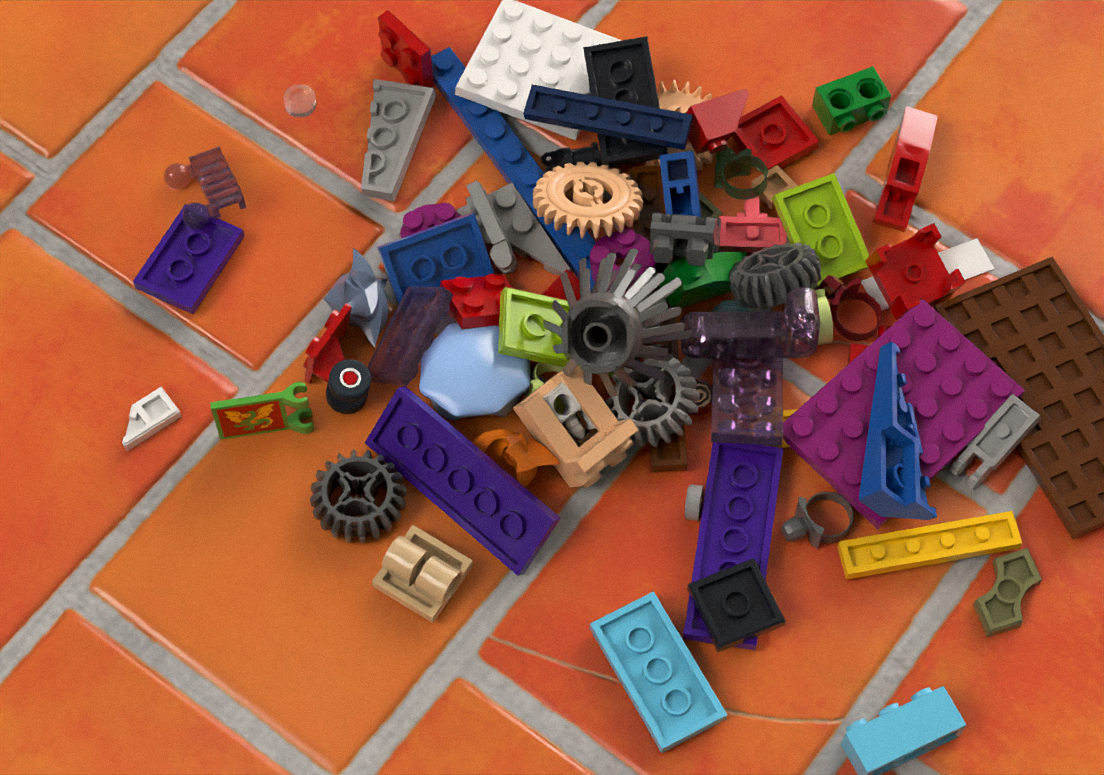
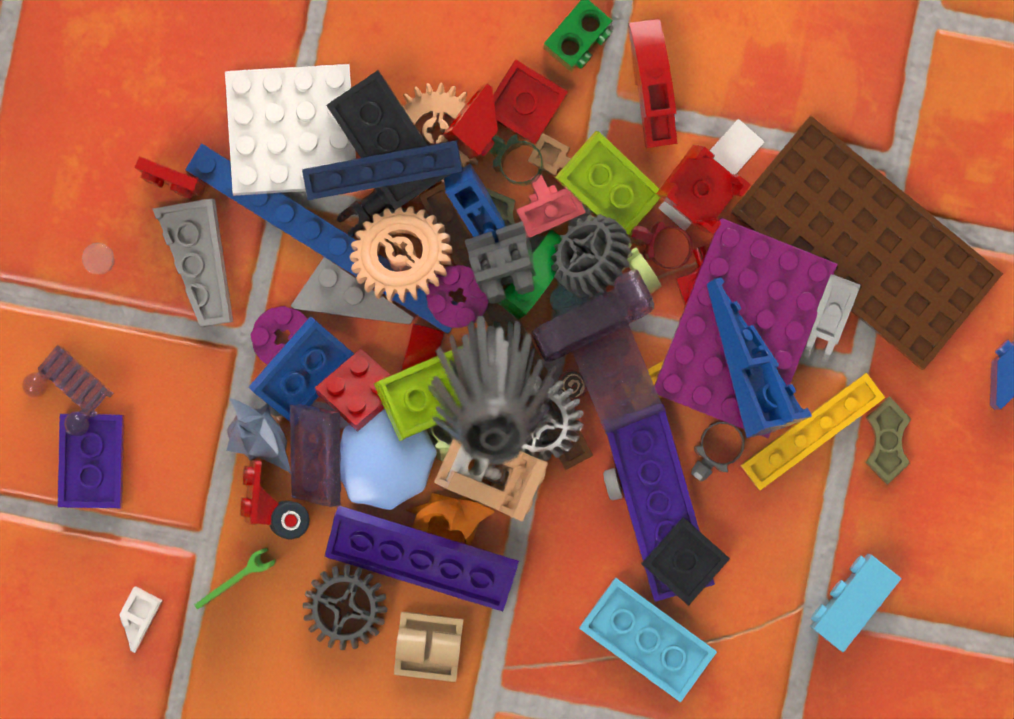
camera: 25 degrees left, 25 degrees up
light grey hinge [466,181,518,275] -> none

